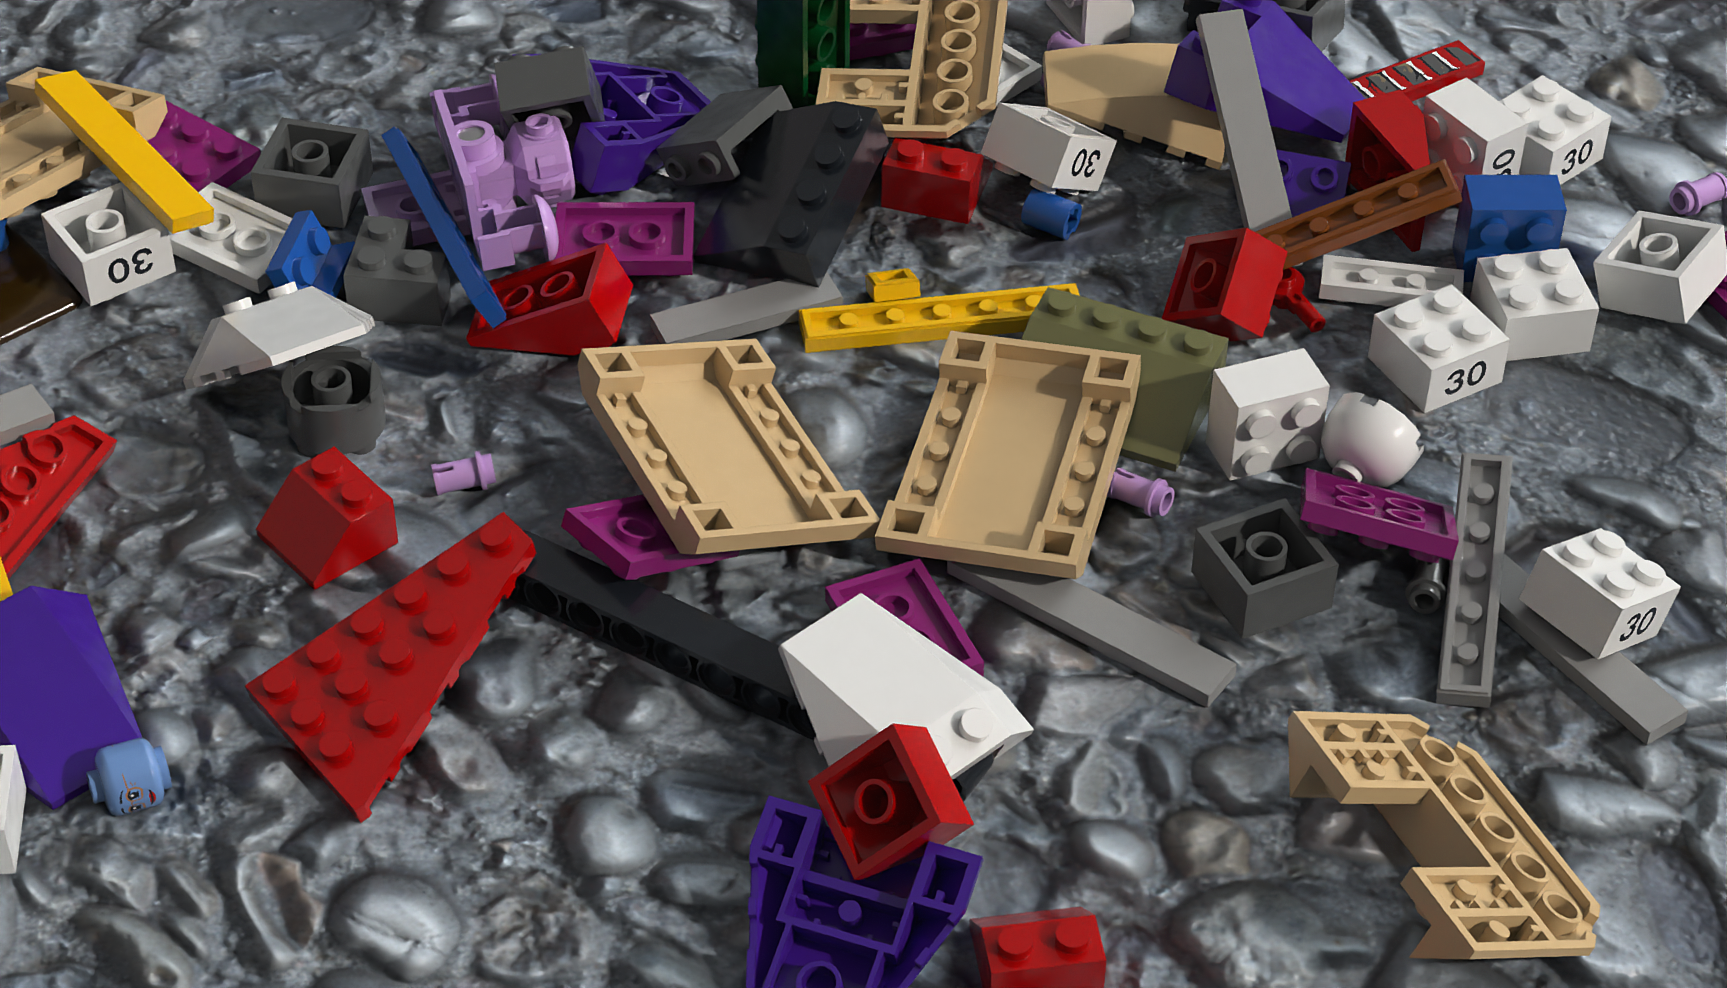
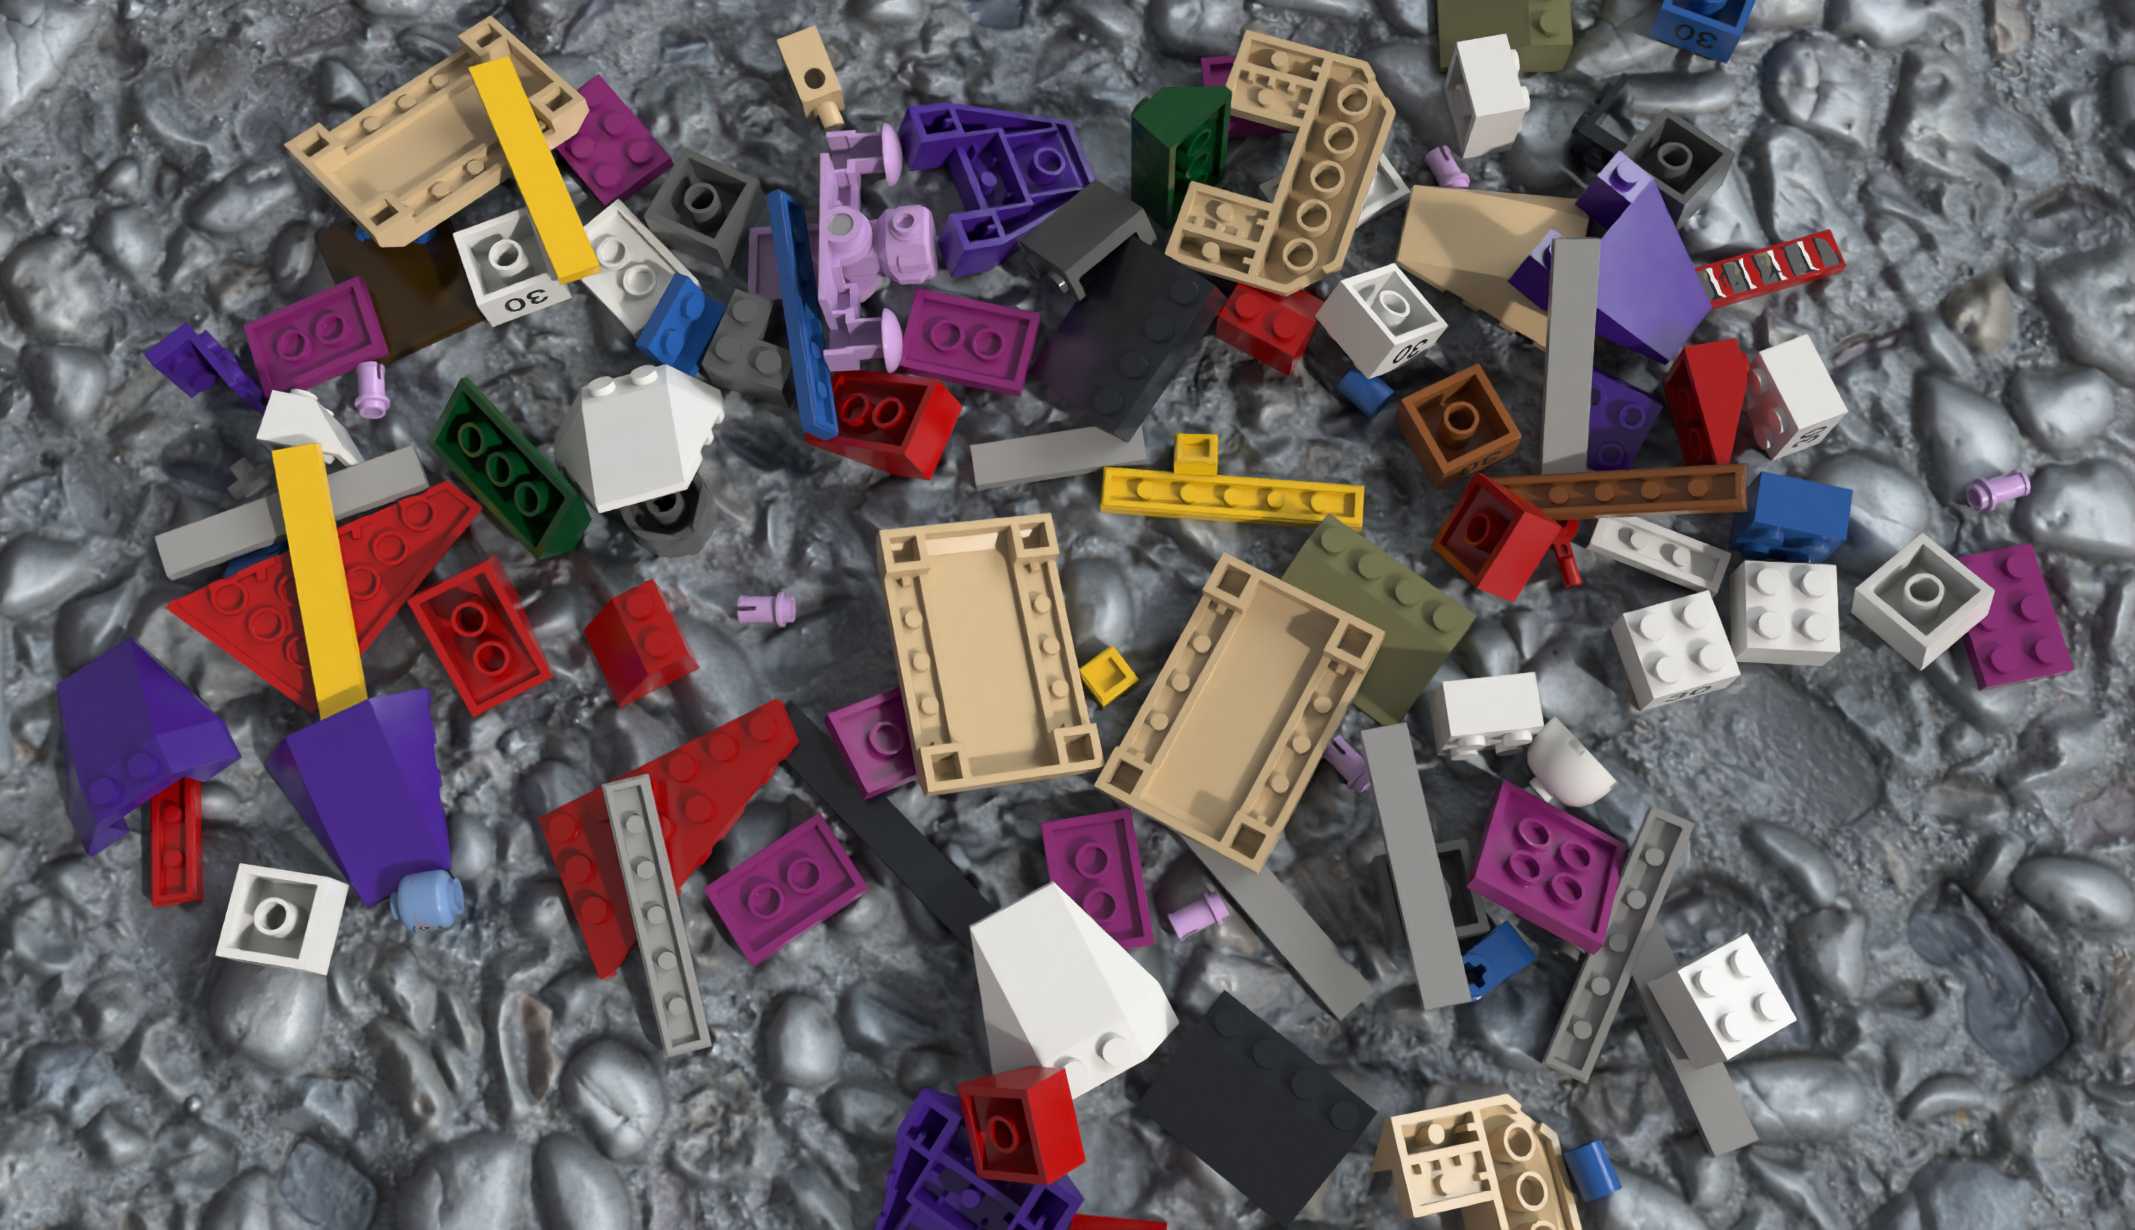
camera: 20 degrees right, 30 degrees up
dark grey brick [494,46,605,141] -> none
white brick [1499,75,1612,185] -> none
none -> red slope [407,553,554,717]
none -> dark green slope [426,377,592,561]
none -> light grey tile [602,774,712,1058]
none -> magenta plate [703,812,870,967]
none -> tan torso [776,25,845,135]
none -> yellow tile [1079,645,1139,709]
none -> black slope [1136,989,1378,1229]
none -> lavender pin [1167,891,1229,942]
none -> light grey tile [1359,722,1472,1011]
none -> dark orange brick [1394,363,1522,491]
none -> blue piece [1462,920,1537,1003]
none -> blue piece [1563,1139,1622,1203]

